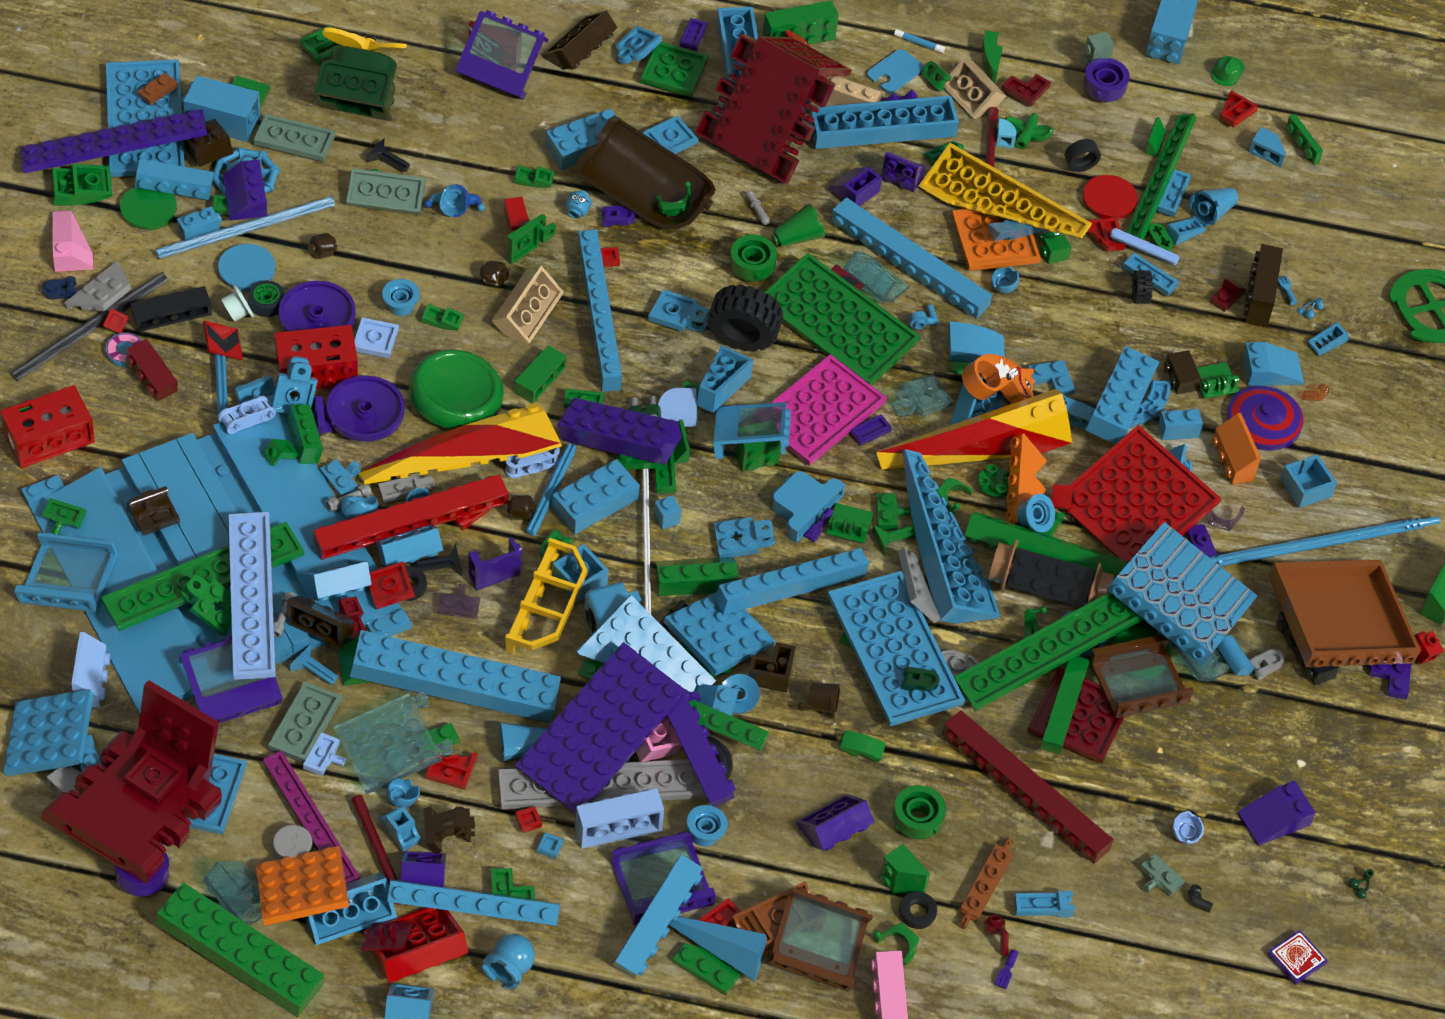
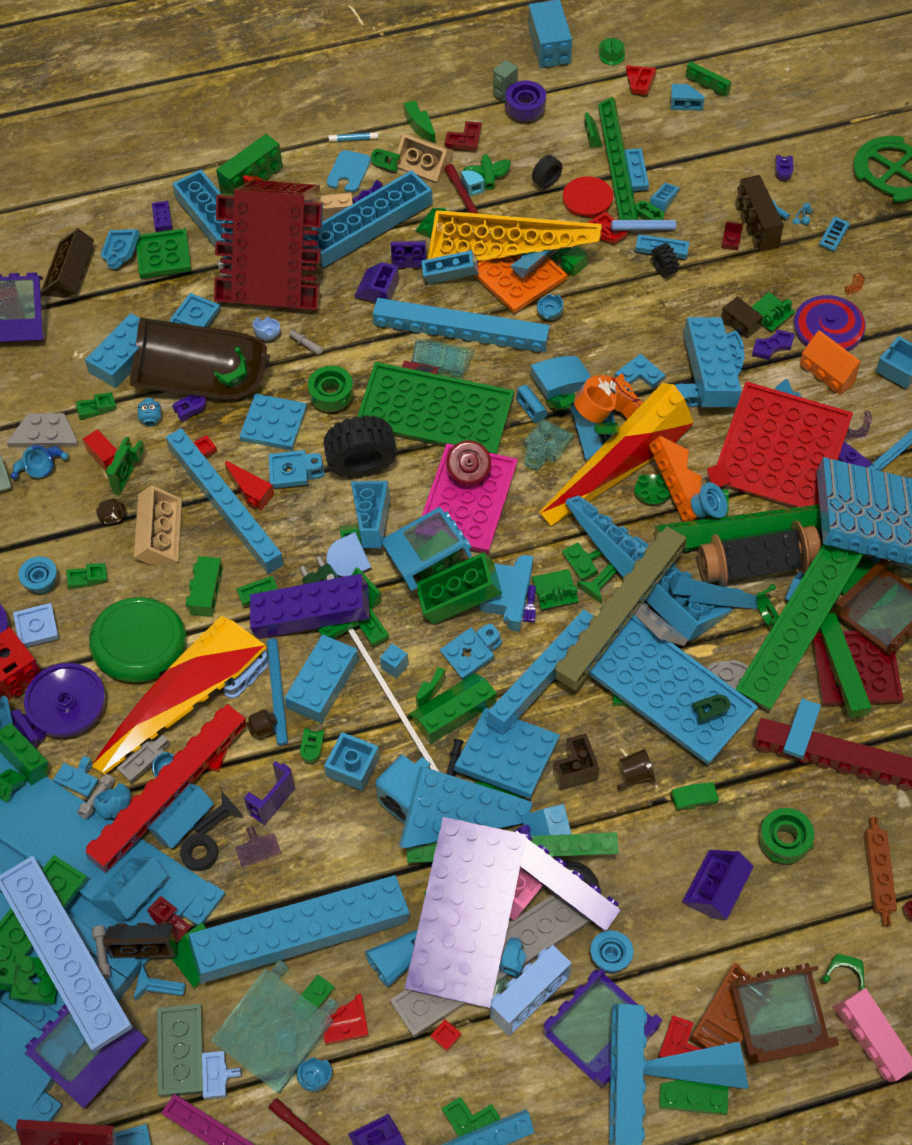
camera: 20 degrees left, 5 degrees up
red plate [369,561,415,609] -> none
dark azure brick [380,806,421,852] -> none
dark brown tile [423,806,475,853] -> none
yellow plate [505,538,587,654] -> none
dark azure tile [536,832,564,859] -> none
dark azure dish [721,674,760,714] -> none
green cone [771,204,825,247] -> none
dark purple tile [849,414,892,446] -> none
green slope [879,844,930,895] -> none
black tyre [899,892,937,929] -> none
dark azure plate [908,305,939,330] -> none
green helmet [936,477,972,514] -> none
dark azure brick [1158,409,1203,441] -> none
dark azure cone [1189,188,1239,226] -> none
dark azure slope [1242,342,1304,386] -> none
none -> light grey wing [7,413,78,447]
none -> red slope [225,461,274,511]
none -> dark azure plate [239,394,308,451]
none -> light blue hair [253,316,281,341]
none -> green brick [416,552,502,625]
none -> green slope [416,667,446,707]
none -> dark azure brick [422,250,479,284]
none -> dark red wheel [446,440,491,486]
none -> dark azure rock [499,937,526,977]
none -> dark azure brick [516,385,548,424]
none -> olive brick [555,526,686,691]
none -> green tile [594,422,620,434]
none -> dark azure wedge [669,577,758,609]
none -> dark purple tile [752,330,795,360]
none -> dark purple plate [775,155,793,180]
none -> dark azure tile [783,698,821,759]

